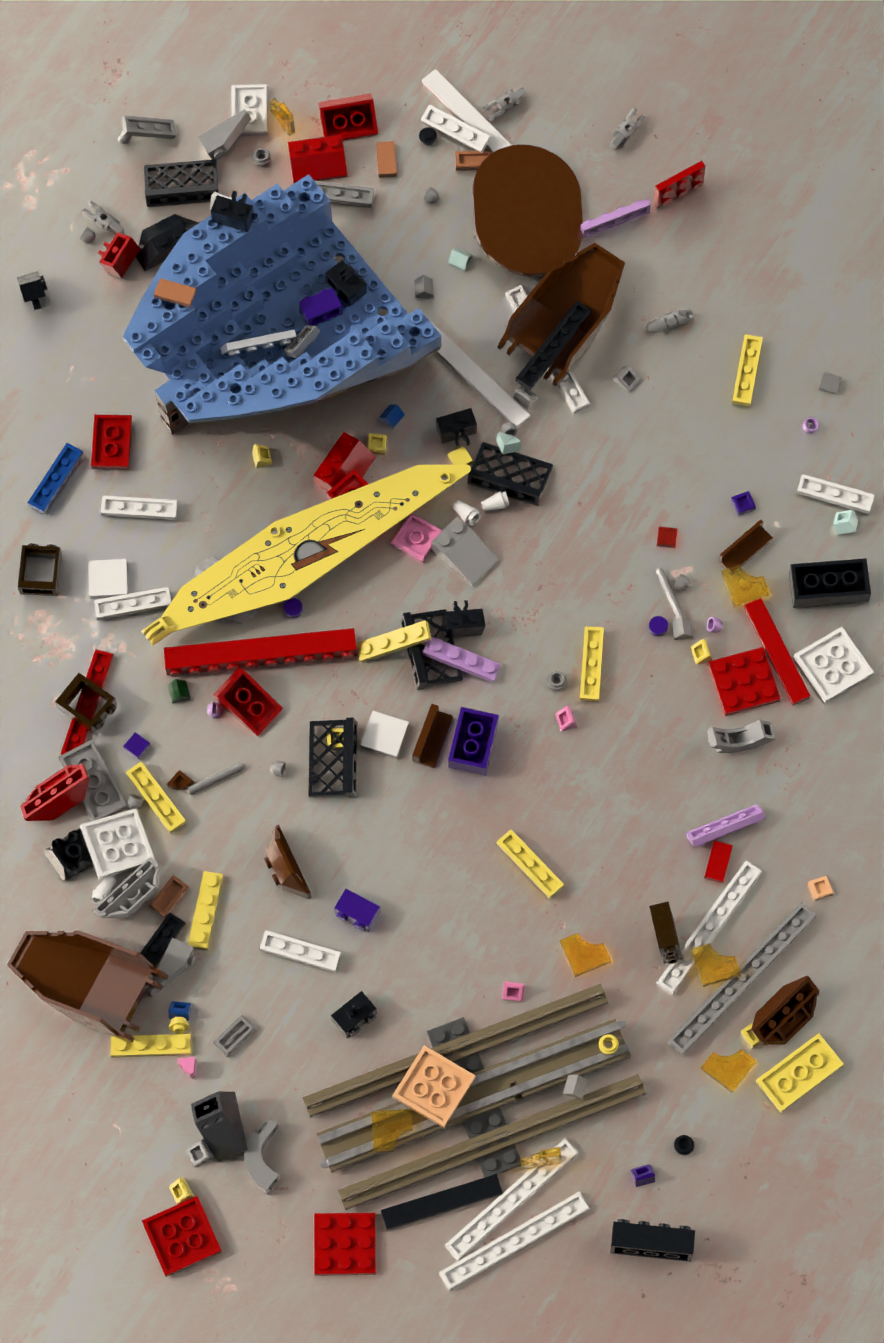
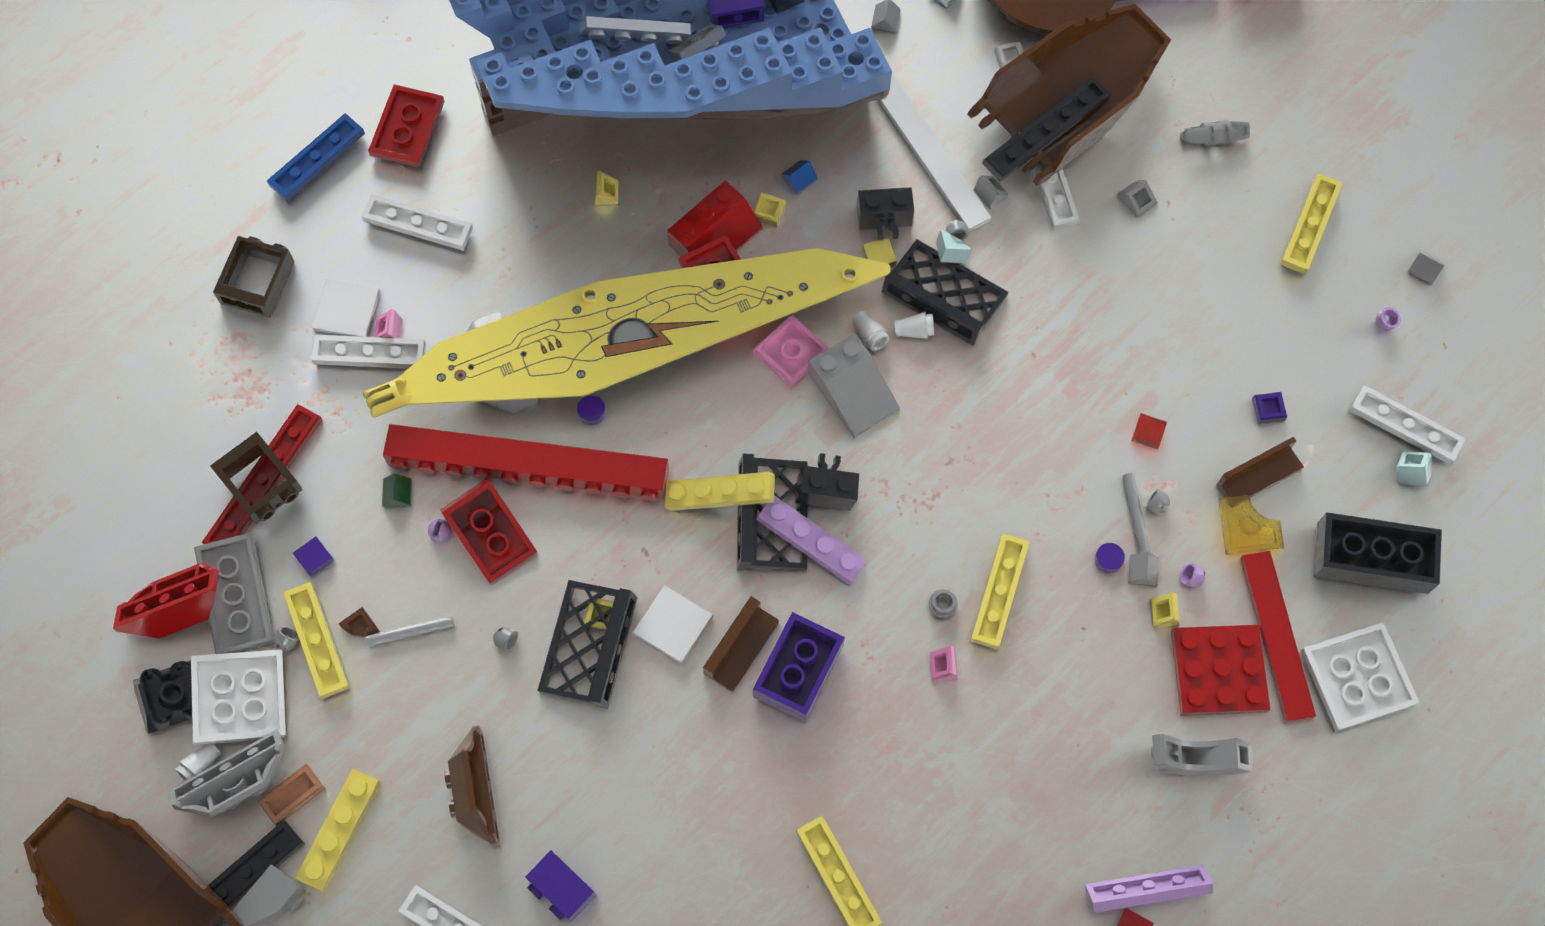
camera: 10 degrees right, 0 degrees up
none -> bright pink slope [374,309,402,338]

